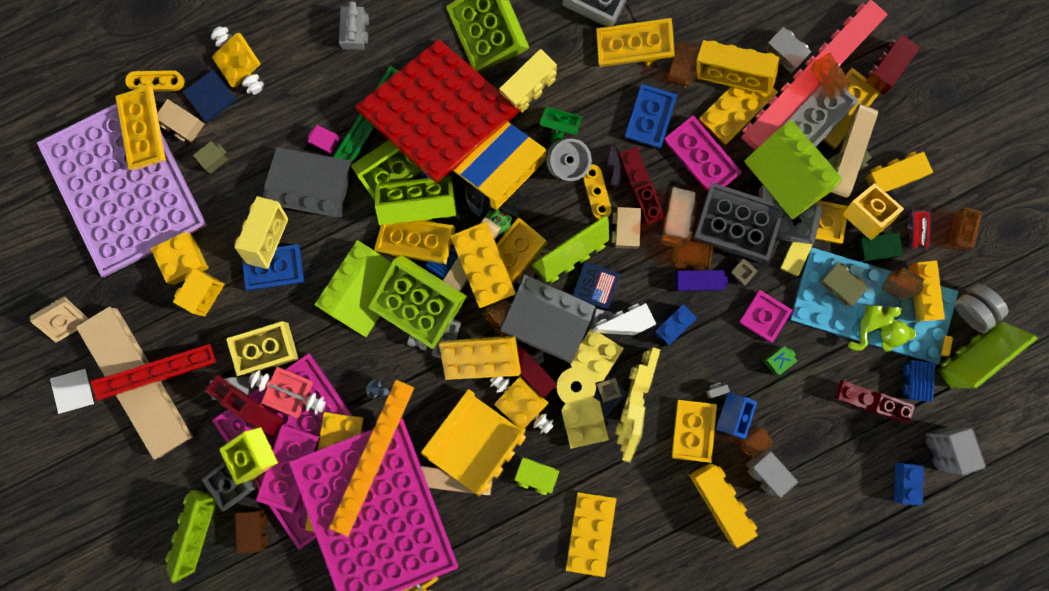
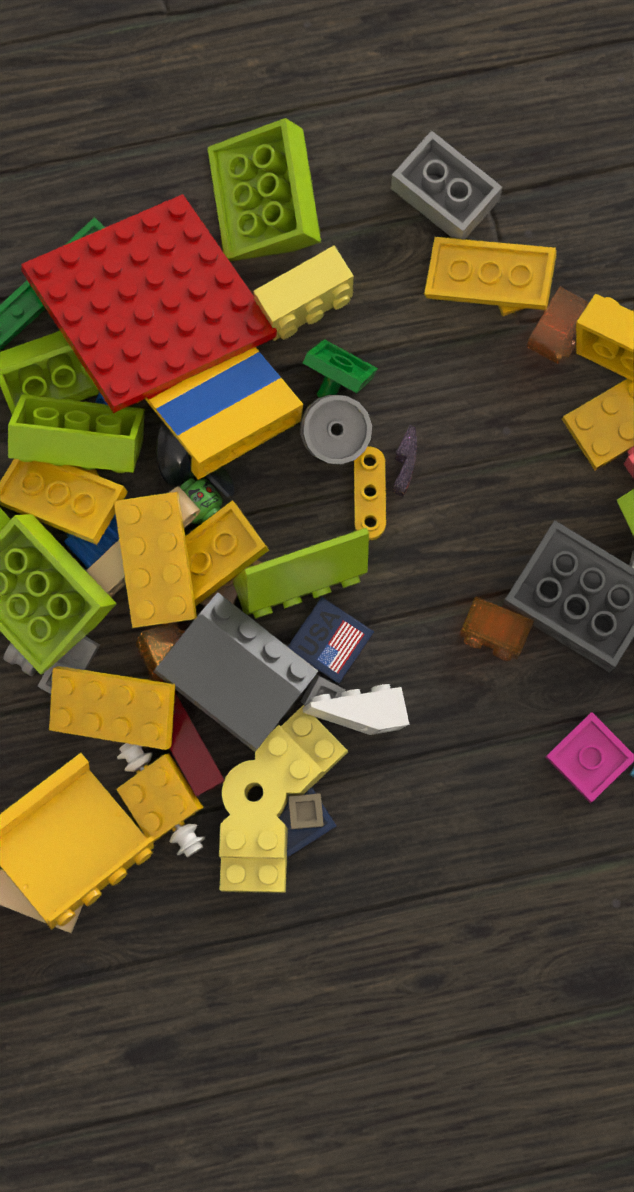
camera: 15 degrees right, 5 degrees down
light grey brick [339,2,369,50] -> none
lime brick [515,457,559,495] -> none
yellow plate [566,492,616,577] -> none
tan brick [612,207,641,249] -> none
light yellow plate [615,348,660,462] -> none
dark red slope [618,146,665,224] -> none
blue plate [624,84,677,149] -> none
blue brick [653,304,697,346] -> none
clear orange brick [660,187,697,249] -> none
dark pink plate [663,116,742,192] -> none
yellow plate [671,400,717,463] -> none
dark purple brick [675,270,728,292] -> none
yellow brick [689,463,758,548] -> none
light grey plate [706,382,730,398] -> none
blue brick [716,393,757,439] -> none
dark tan plate [730,258,758,286] -> none
clear orange brick [740,427,774,457] -> none
light grey brick [745,450,798,498] -> none
bright green brick [763,346,797,376] -> none

